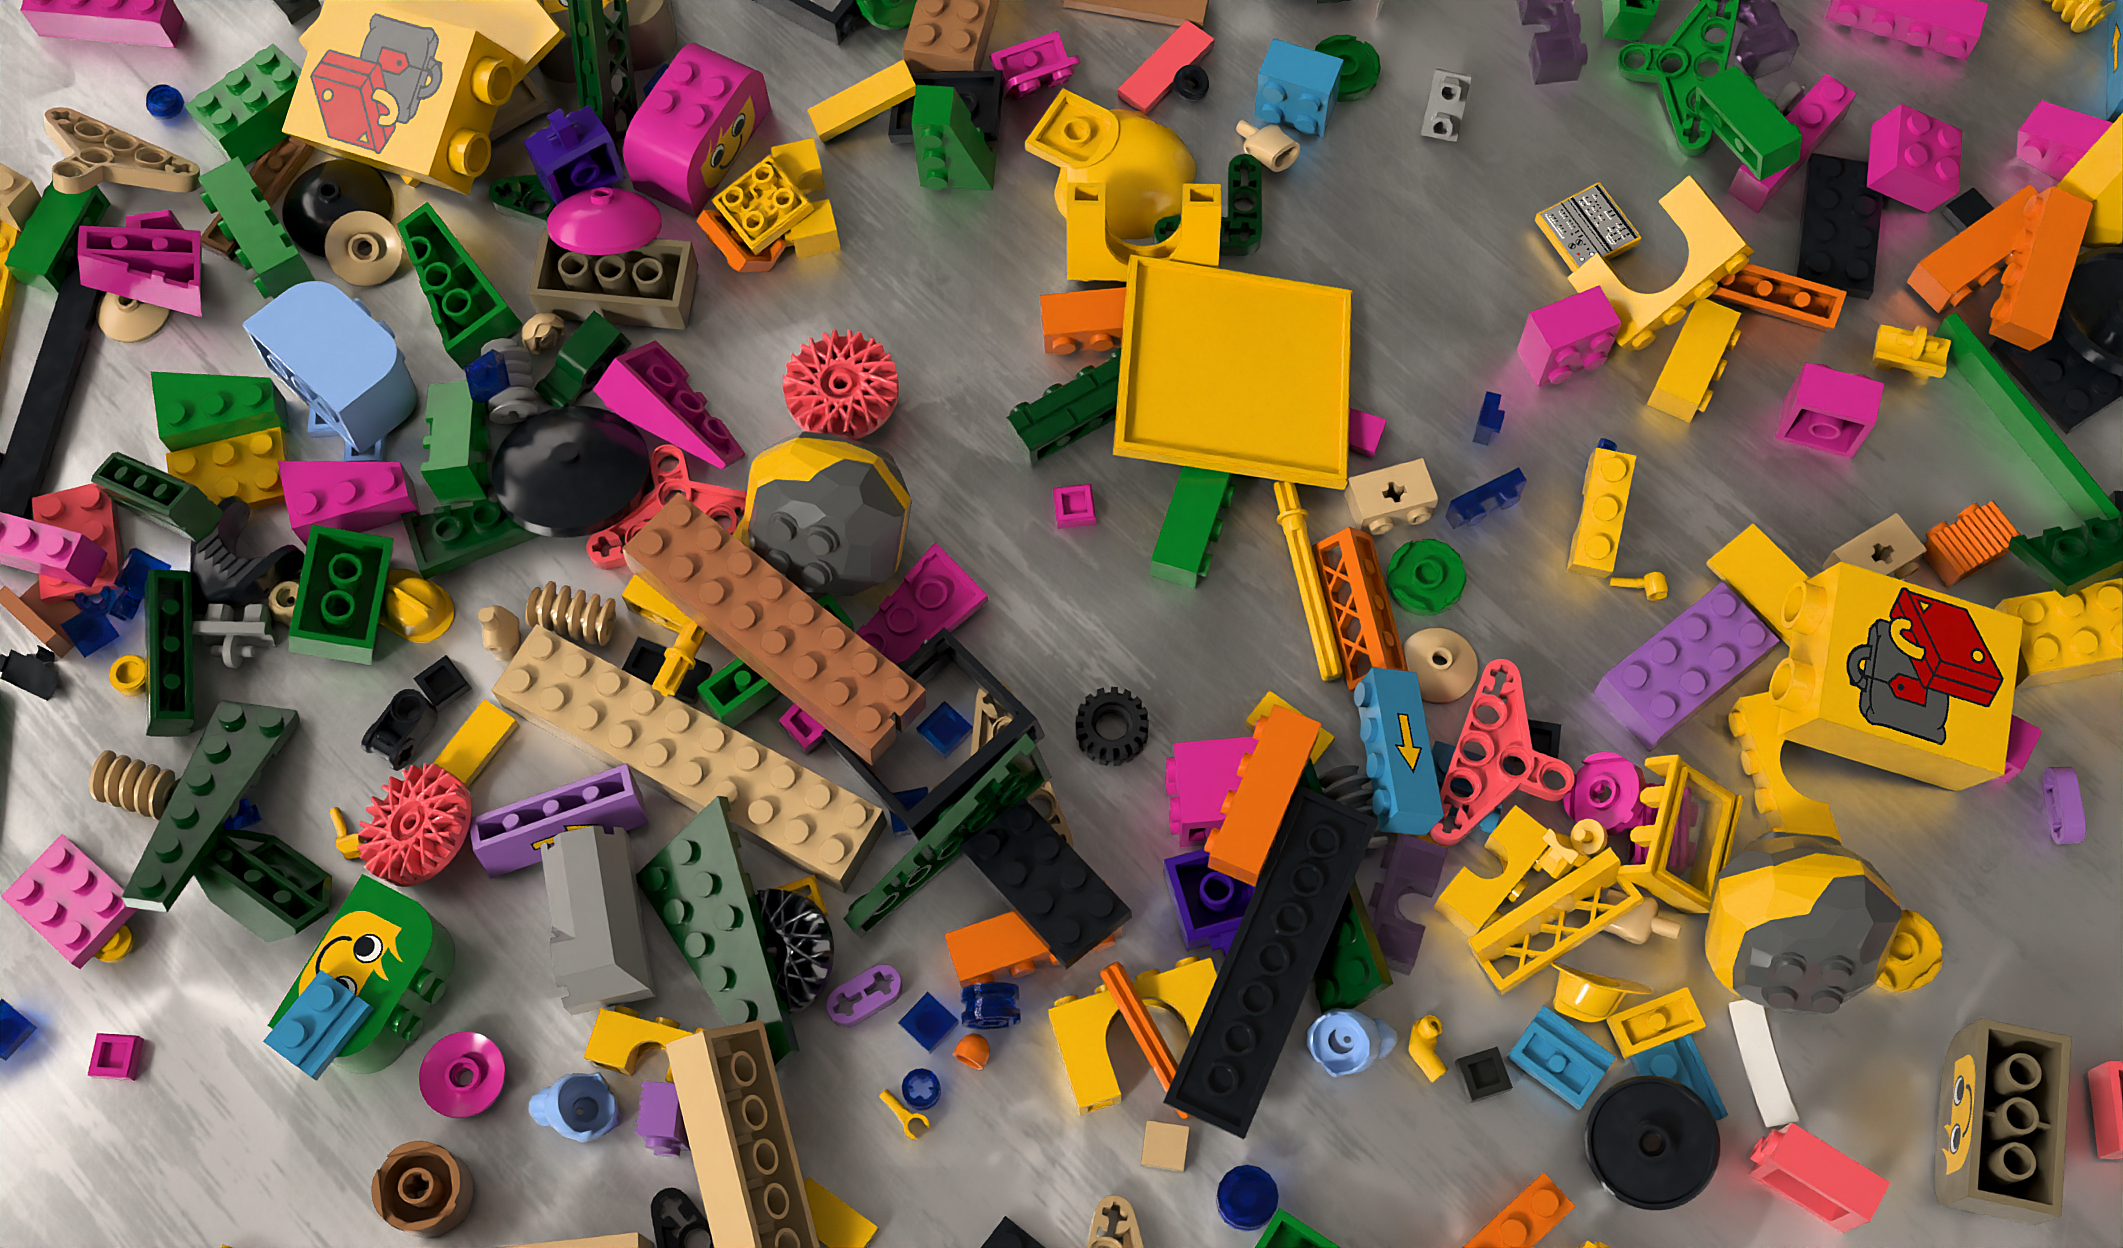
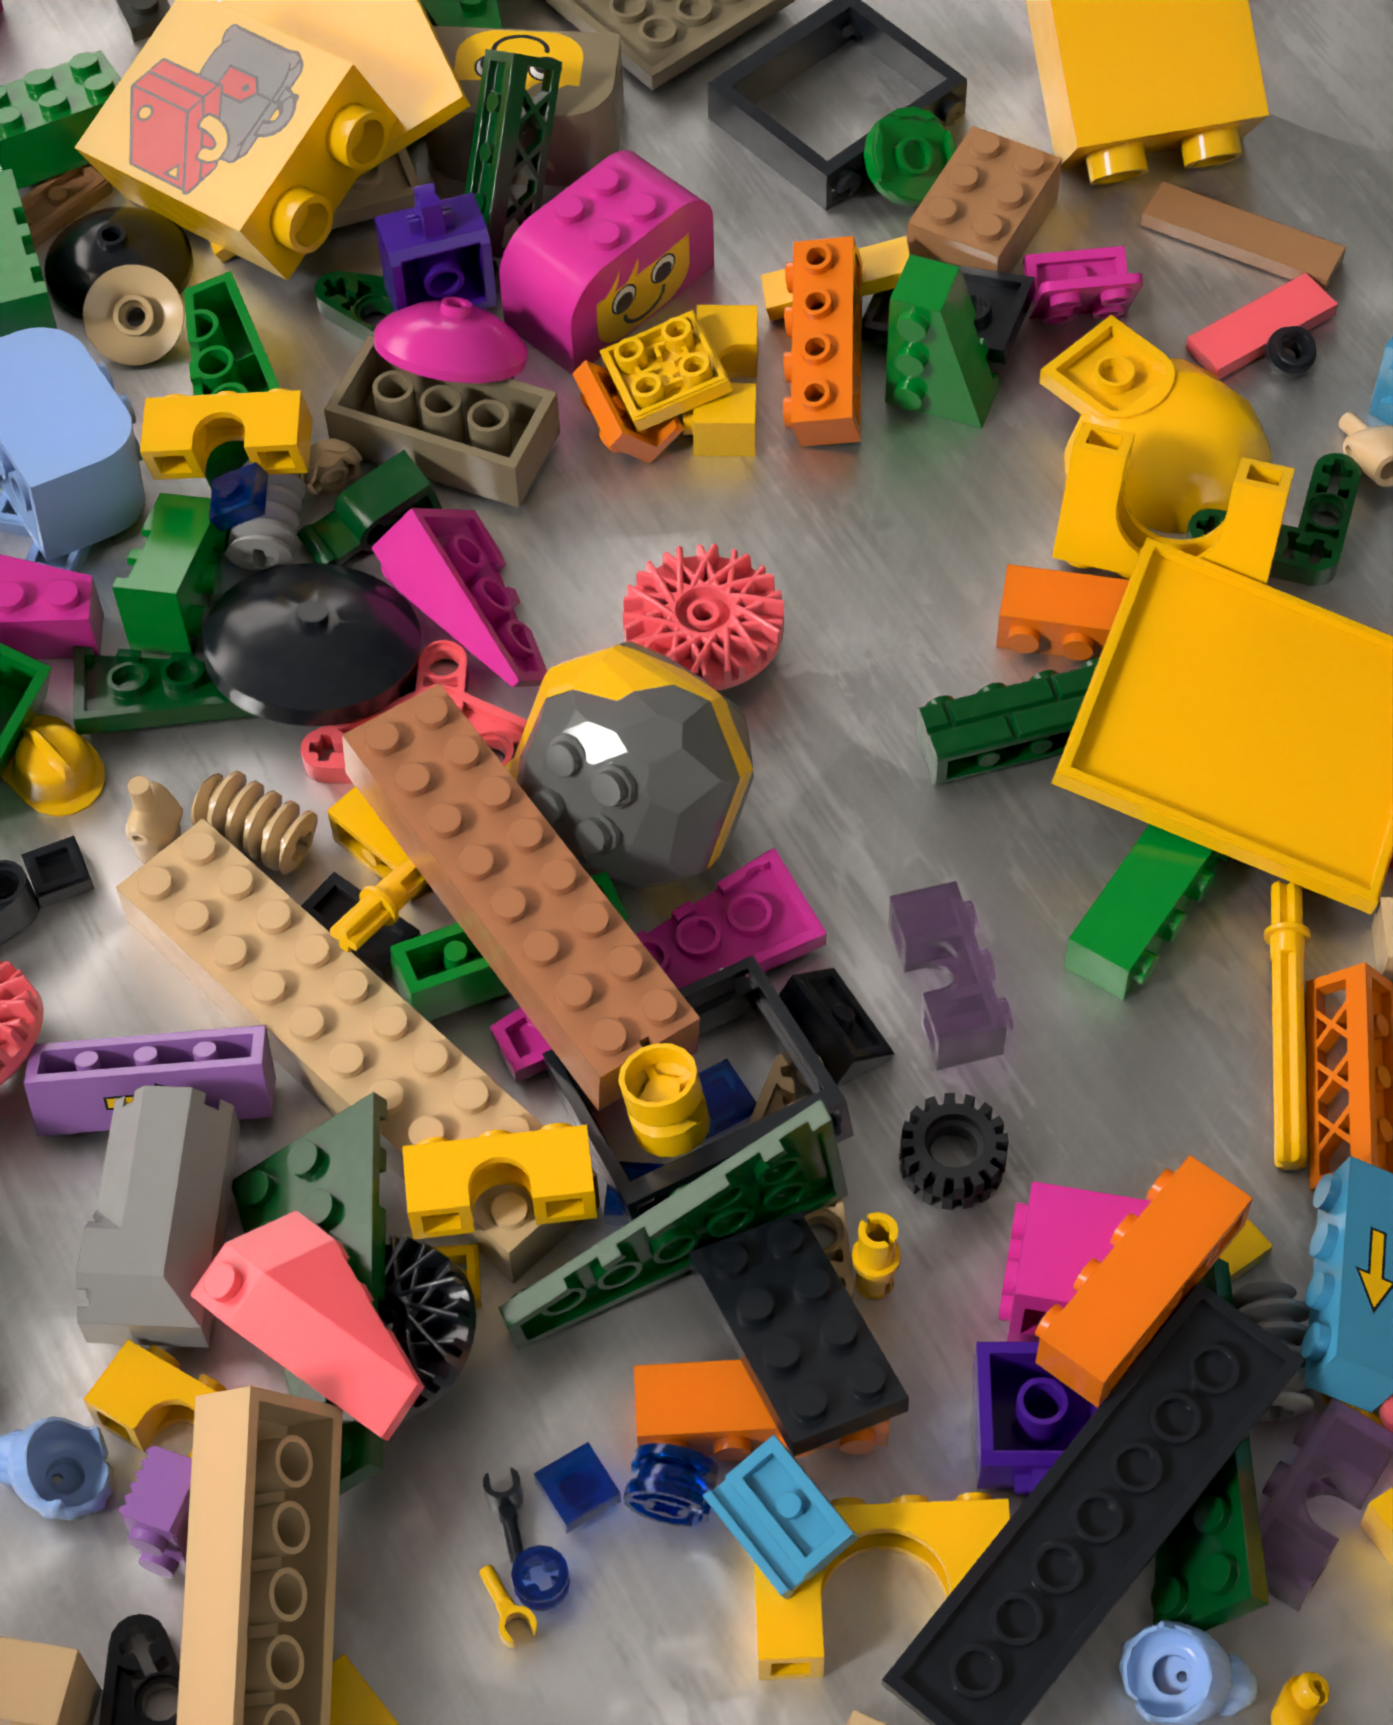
camera: 15 degrees right, 10 degrees down
yellow tile [433,699,519,788] -> none
medium lavender beam [826,964,903,1028] -> none
orange hinge [953,1033,990,1070] -> none
dark pink tile [1053,484,1096,529] -> none
orange axle [1100,962,1192,1119] -> none
none -> yellow arch [140,388,313,480]
none -> coral wedge [190,1210,424,1441]
none -> yellow arch [402,1123,597,1240]
none -> black hand [483,1468,526,1563]
none -> yellow wheel [618,1043,711,1157]
none -> dark azure plate [703,1434,859,1599]
none -> black slope [779,967,895,1086]
none -> orange brick [783,236,863,447]
none -> yellow pin [852,1212,901,1300]
none -> clear purple arch [888,881,1013,1070]

